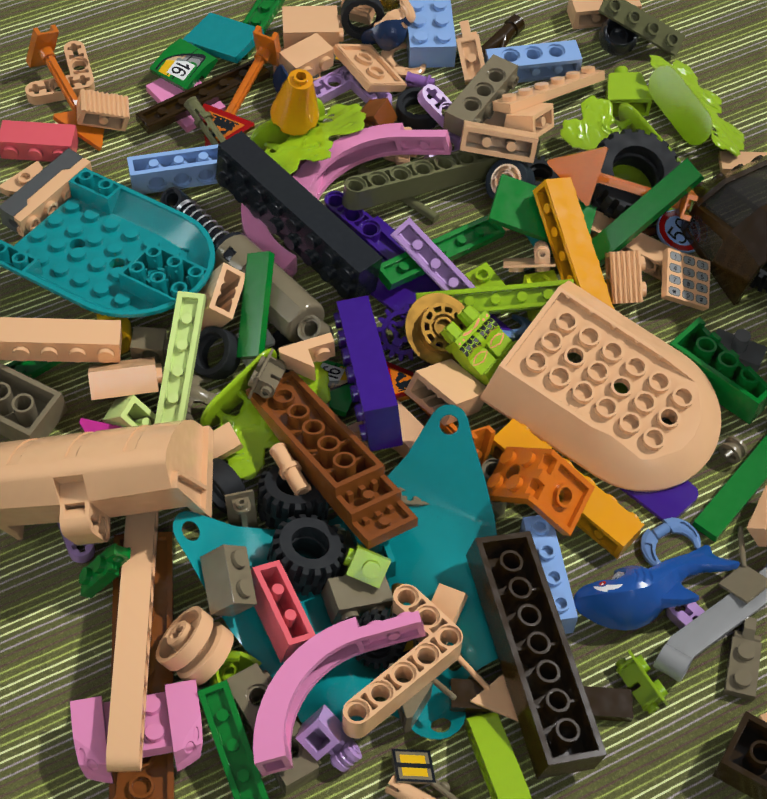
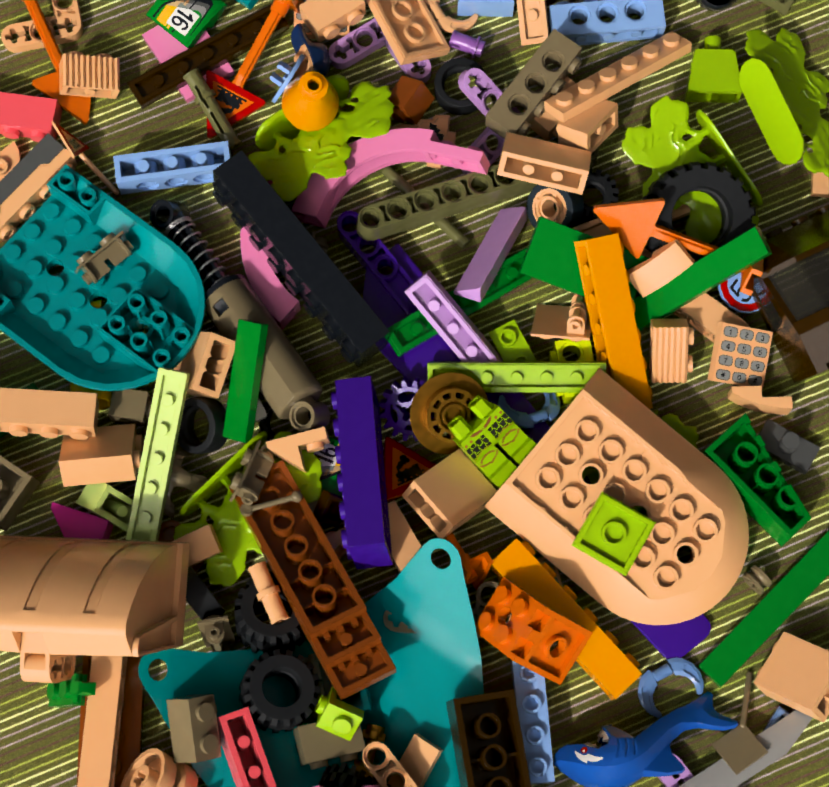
camera: 10 degrees right, 20 degrees up
none -> light nougat piece [51,121,119,195]
none -> dark tan hinge [75,231,134,285]
none -> dark tan hinge [240,491,303,517]
none -> light blue piece [269,54,305,104]
none -> dark brown tile [313,490,343,528]
none -> lavender slope [454,206,527,303]
none -> lime plate [571,491,656,576]
none -> light nougat slope [628,239,695,298]
none -> light nougat slope [727,386,793,415]

